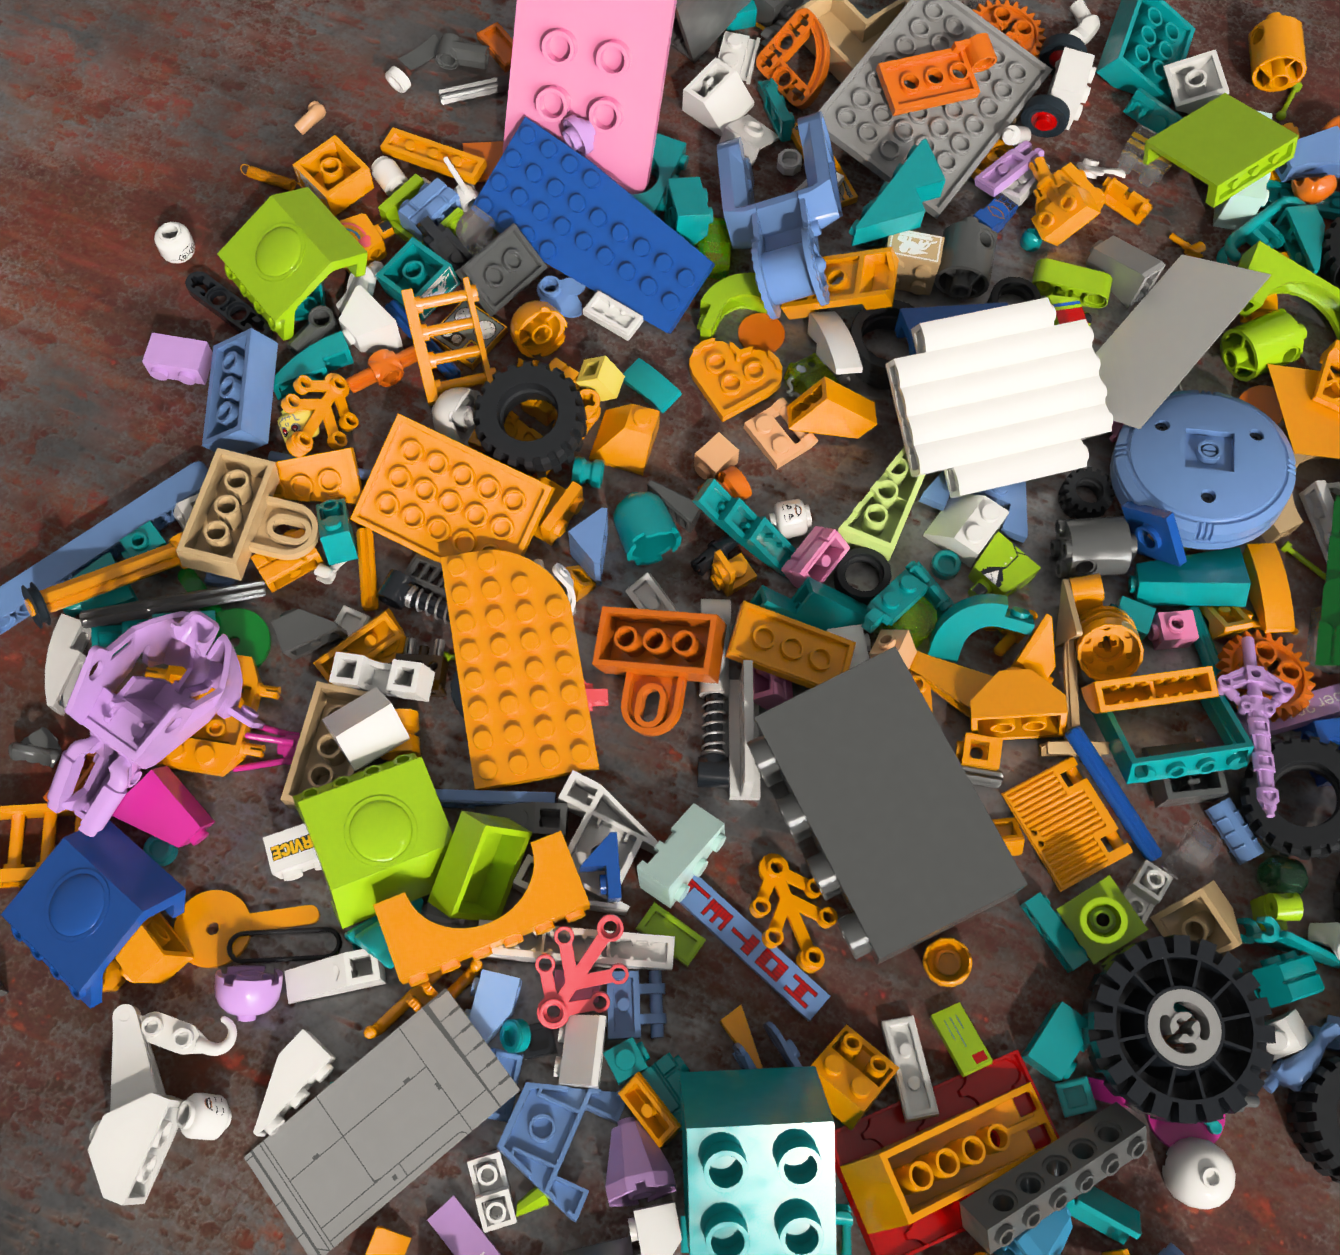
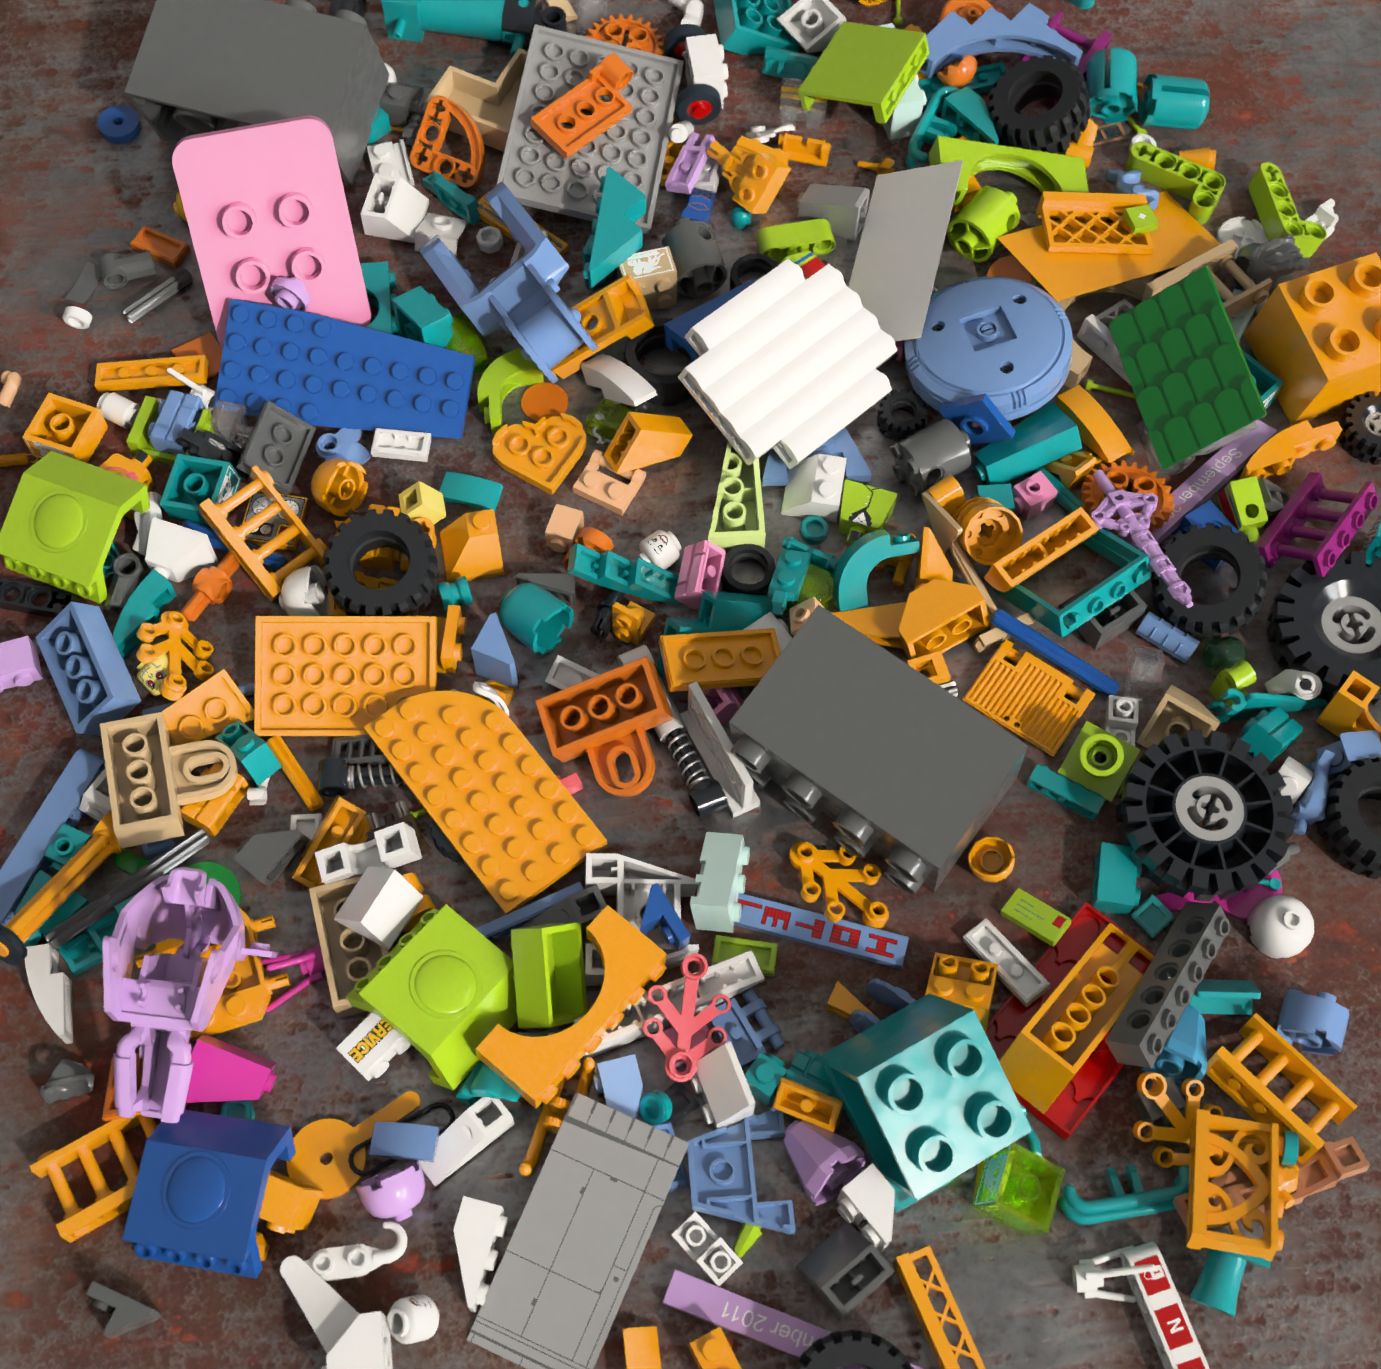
camera: 25 degrees left, 5 degrees down
none -> medium blue slope [369,1122,440,1162]

